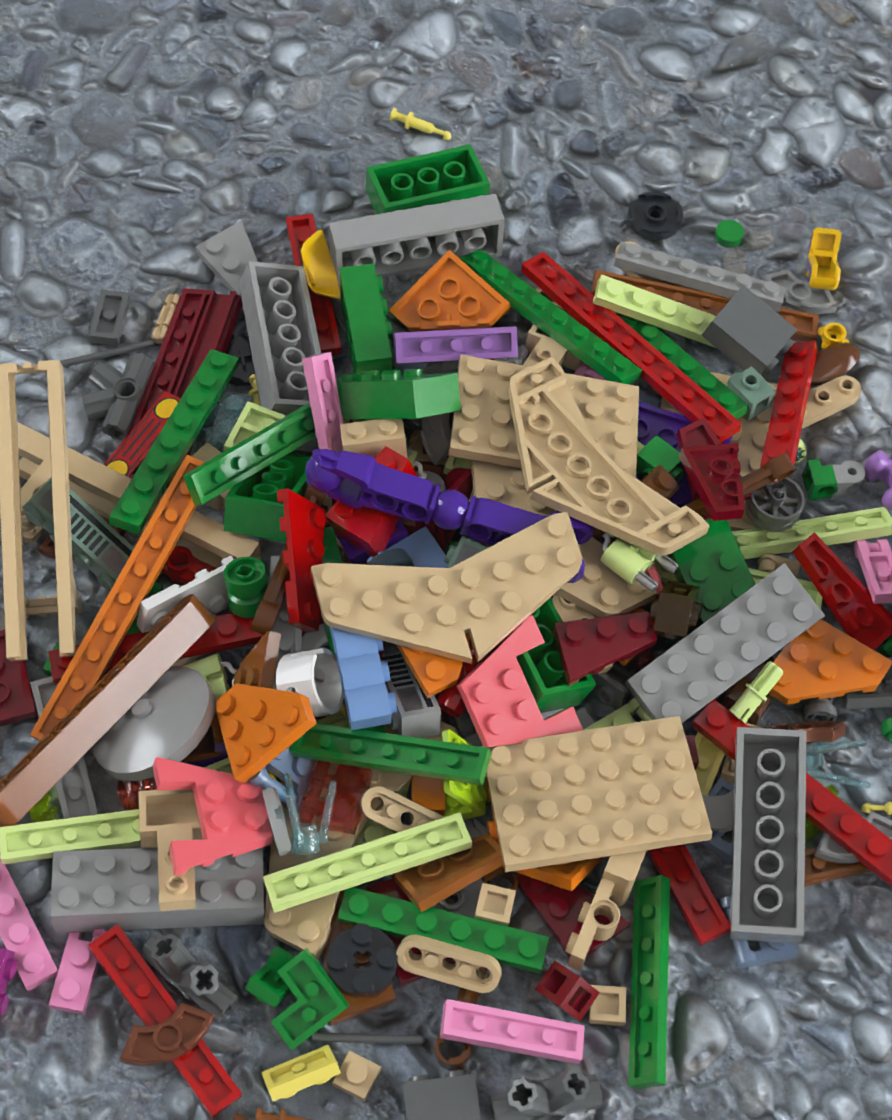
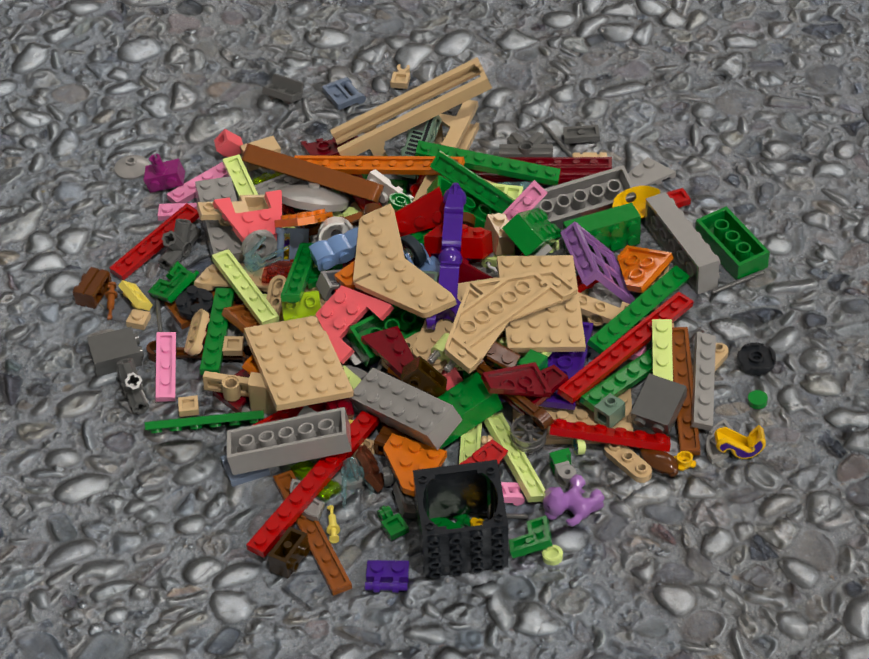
camera: 85 degrees right, 15 degrees down
copper tile [120,1003,215,1066] -> none
light yellow piece [389,108,451,140] -> none
dark red brick [535,960,600,1022] -> none
yellowish green axle [729,661,783,723] -> none

